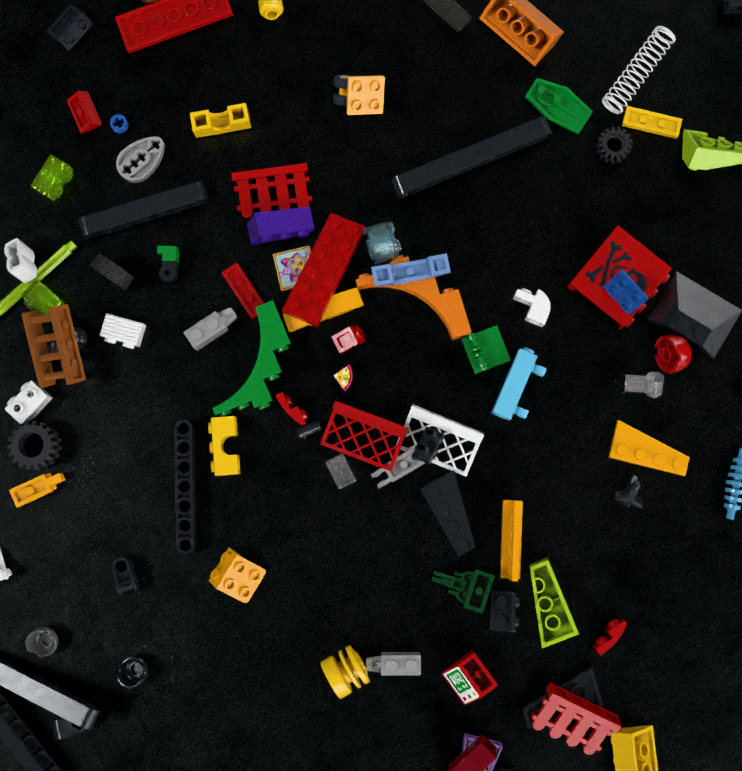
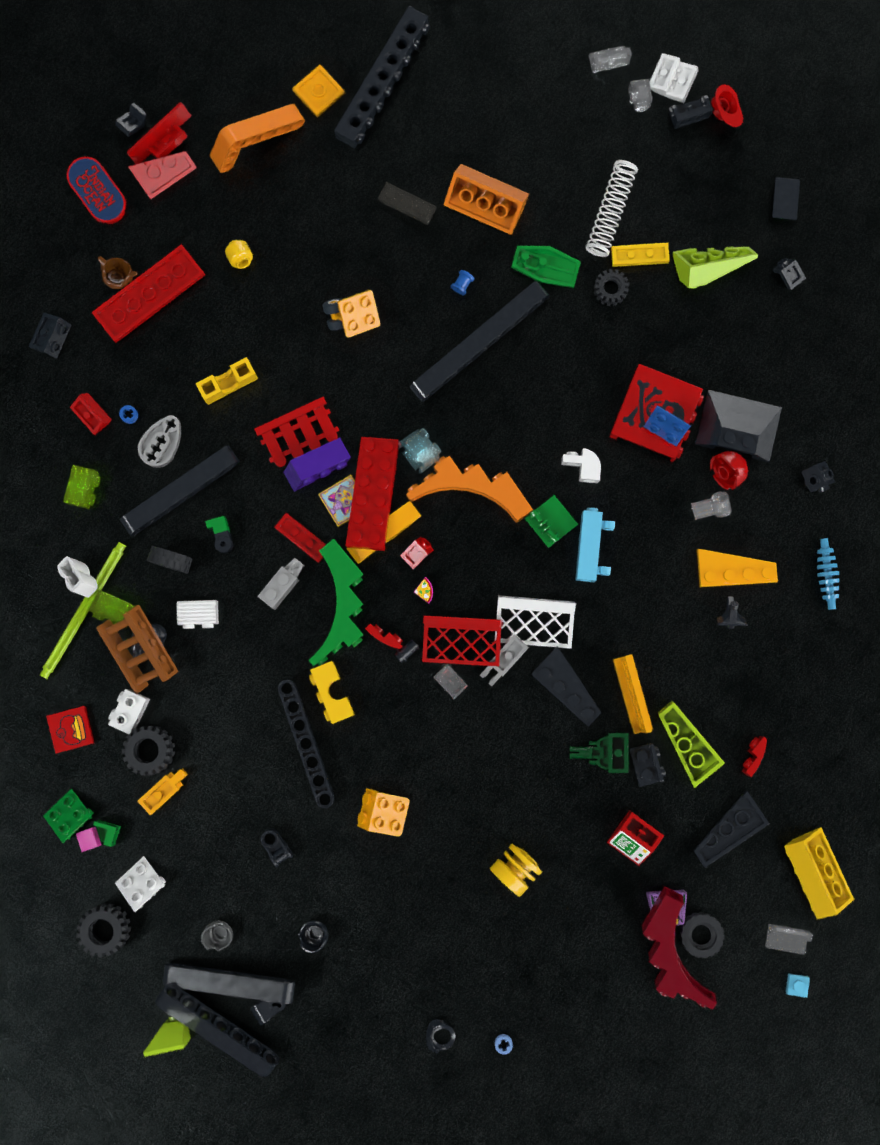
camera: 20 degrees left, 0 degrees up
light grey hinge [366,652,421,676] -> none
medium blue slope [371,253,451,287] -> none
black hips [411,427,444,465] -> none
fence [531,682,621,755] -> none
none -> blue bush [451,270,474,295]

